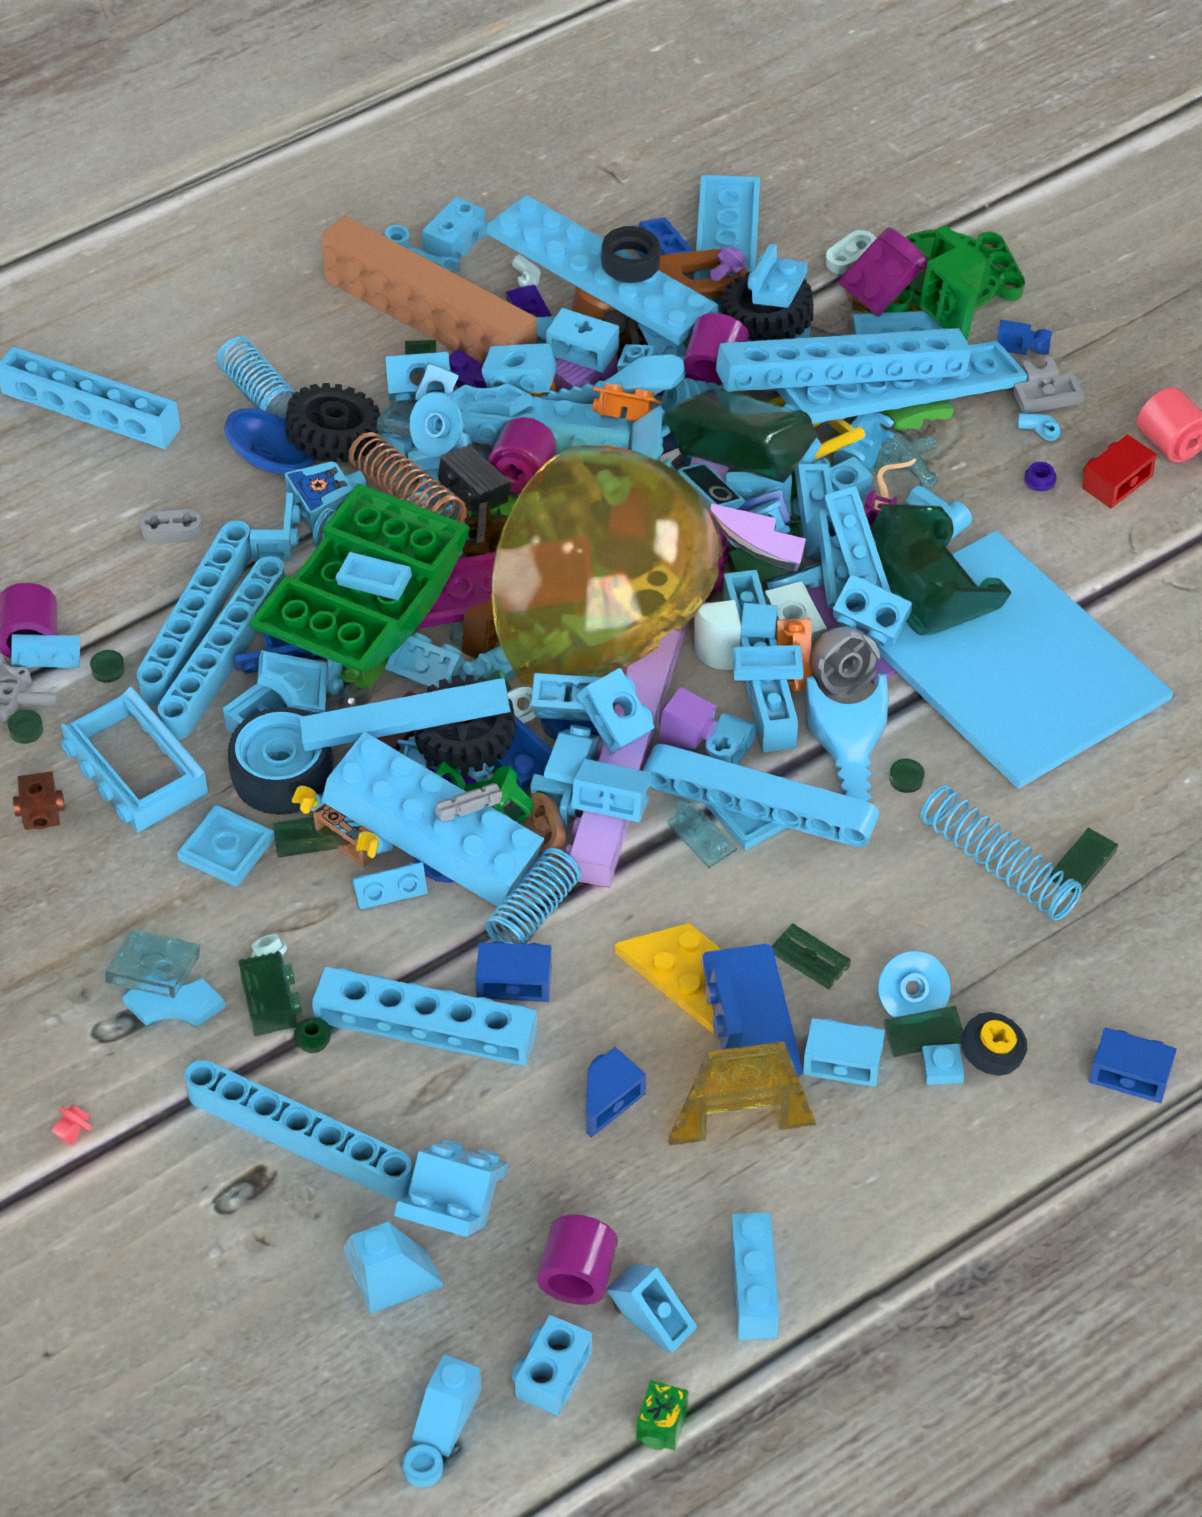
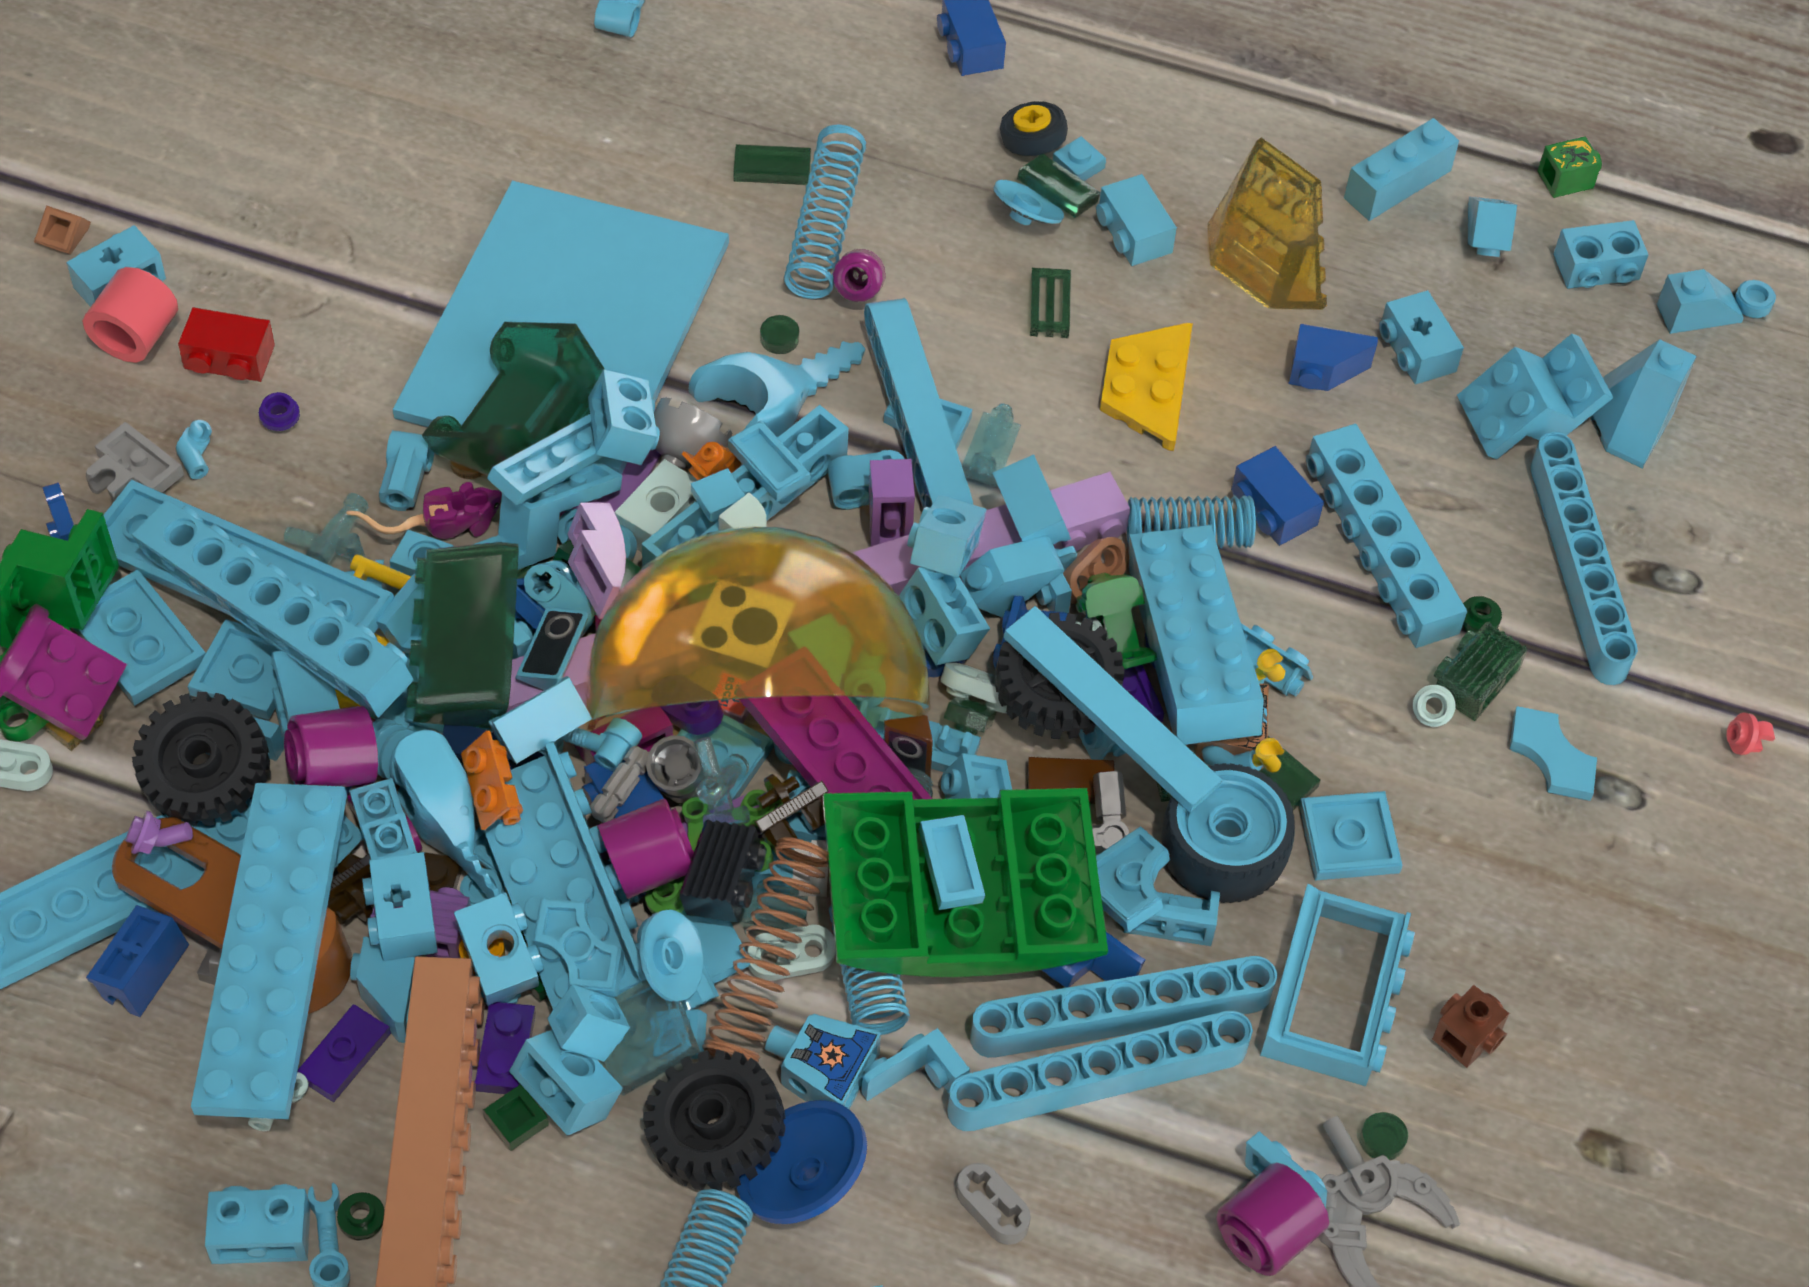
camera: 130 degrees left, 5 degrees up
clear green tile [90,650,125,683] -> none
clear light blue plate [105,930,200,998] -> none
light grey axle [434,783,502,822] -> none
magenta piece [536,1214,618,1305] -> none
black tyre [601,226,661,283] -> none
blue bracket [701,944,803,1086] -> none
medium azure bracket [748,244,808,308] -> none
none -> magenta head [833,249,886,302]
none -> medium azure brick [1379,290,1464,385]

